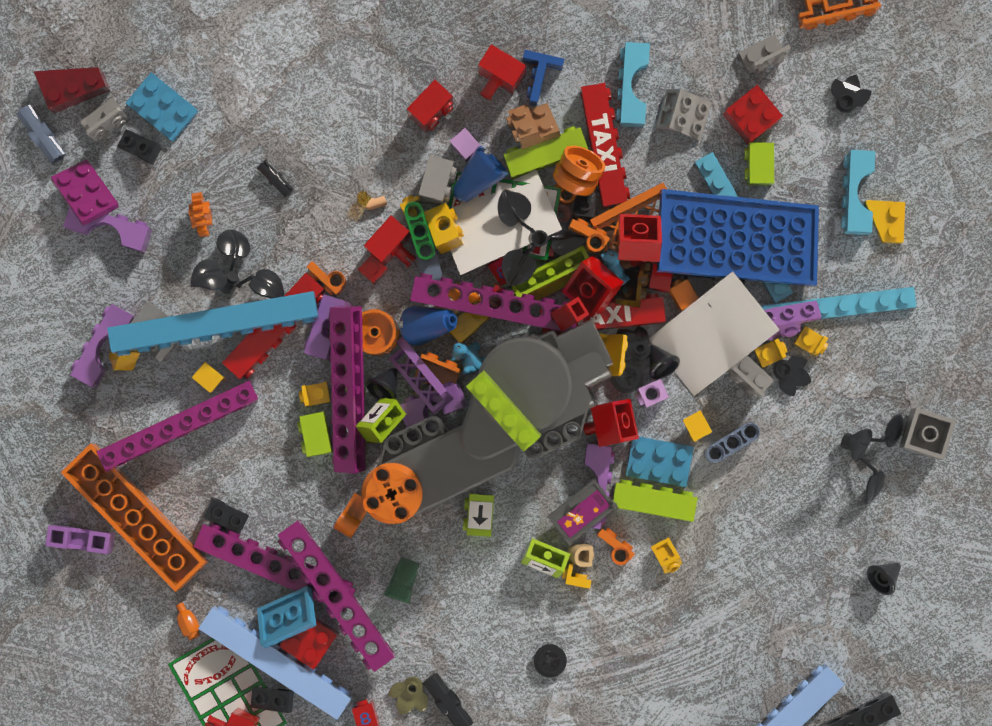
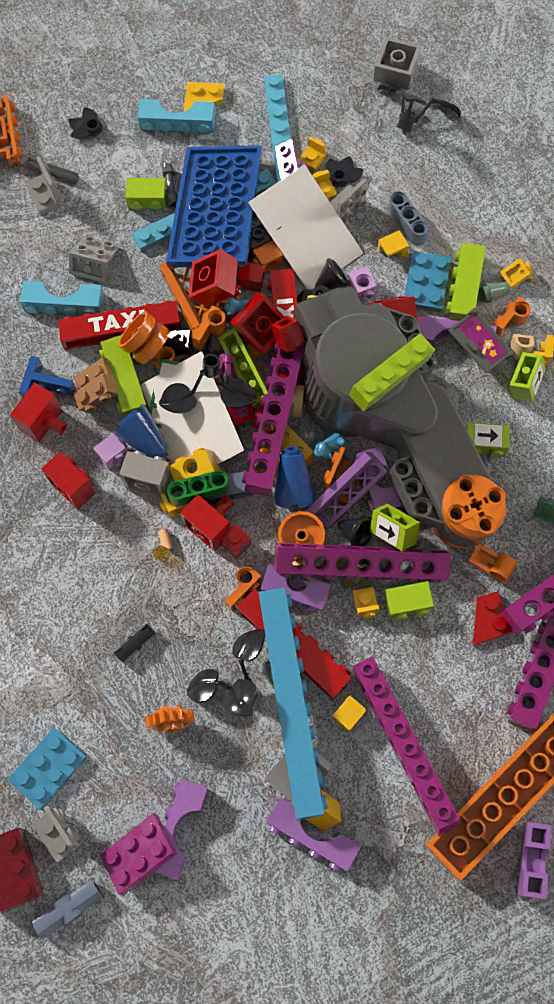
camera: 85 degrees left, 15 degrees down
black plate [117,129,162,165] -> none
black plate [202,497,249,534] -> none
dark brown bracket [615,261,651,308] -> none
red brick [723,85,783,145] -> none
black hat [867,563,901,595] -> none
none -> dark grey axle [26,157,79,184]
none -> dark grey bar [162,163,178,208]
none -> flat silver piece [217,350,238,382]
none -> light nougat piece [293,384,304,418]
none -> red wing [472,591,514,646]
none -> sand green cone [479,282,510,303]

